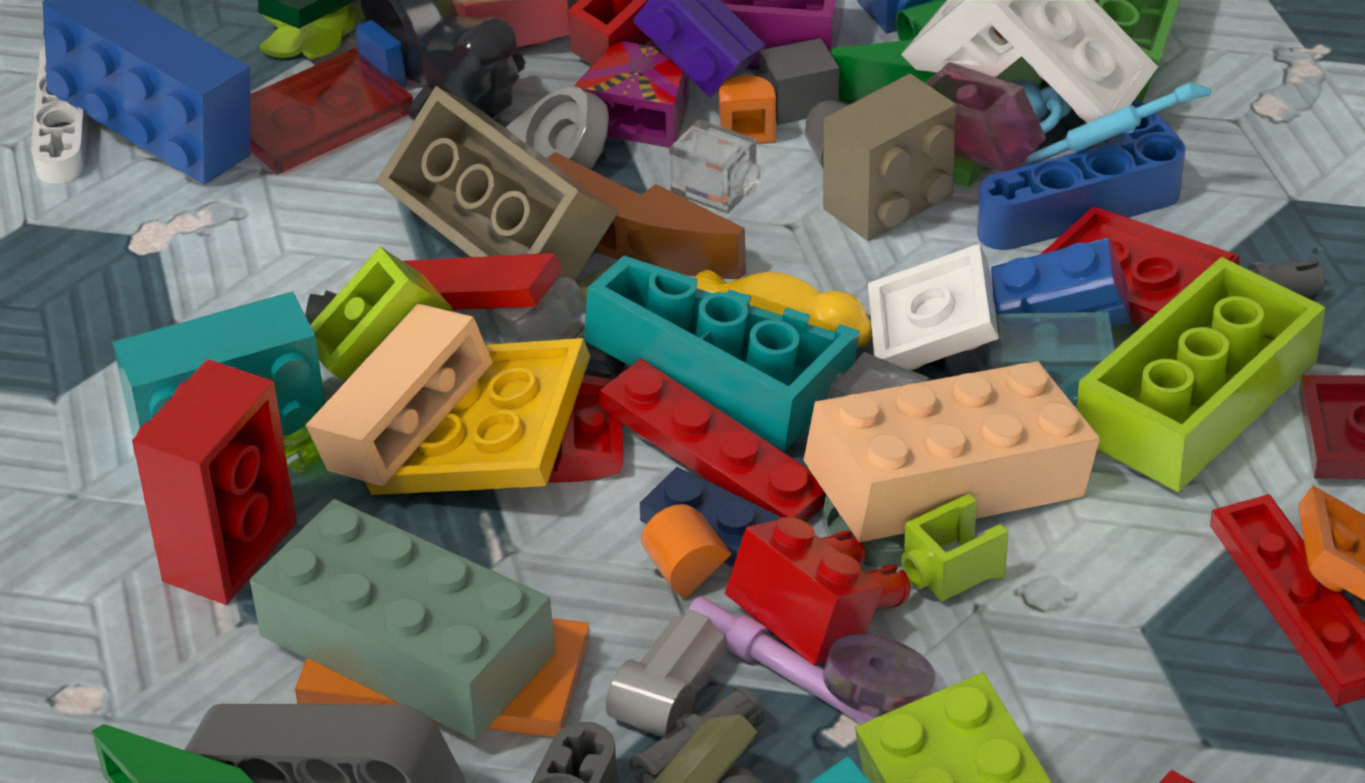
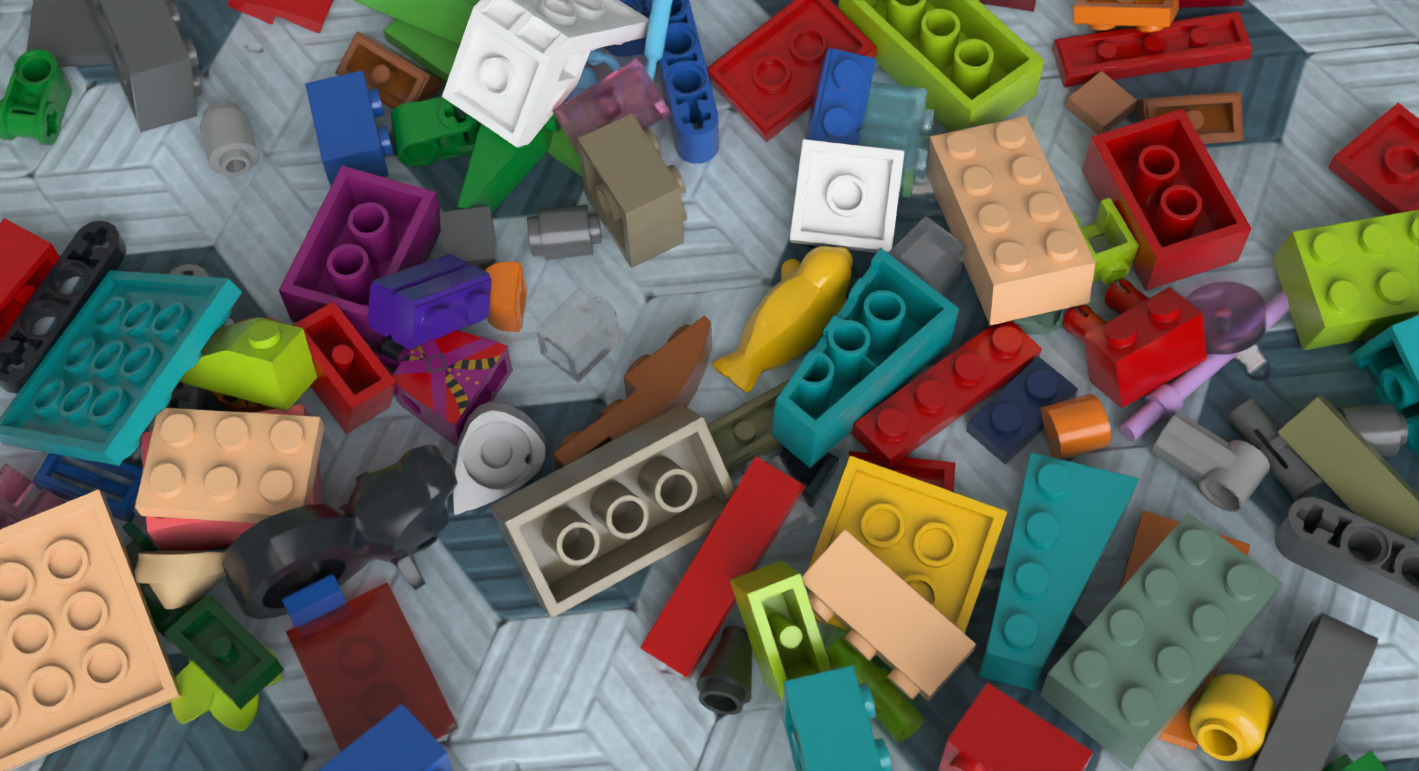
camera: 80 degrees left, 20 degrees up
none -> teal wedge [979,453,1140,691]
none -> nougat tile [1066,71,1137,134]
none -> red brick [1082,108,1252,291]
none -> dark orange slope [1136,92,1244,144]
none -> yellow head [1189,674,1276,761]

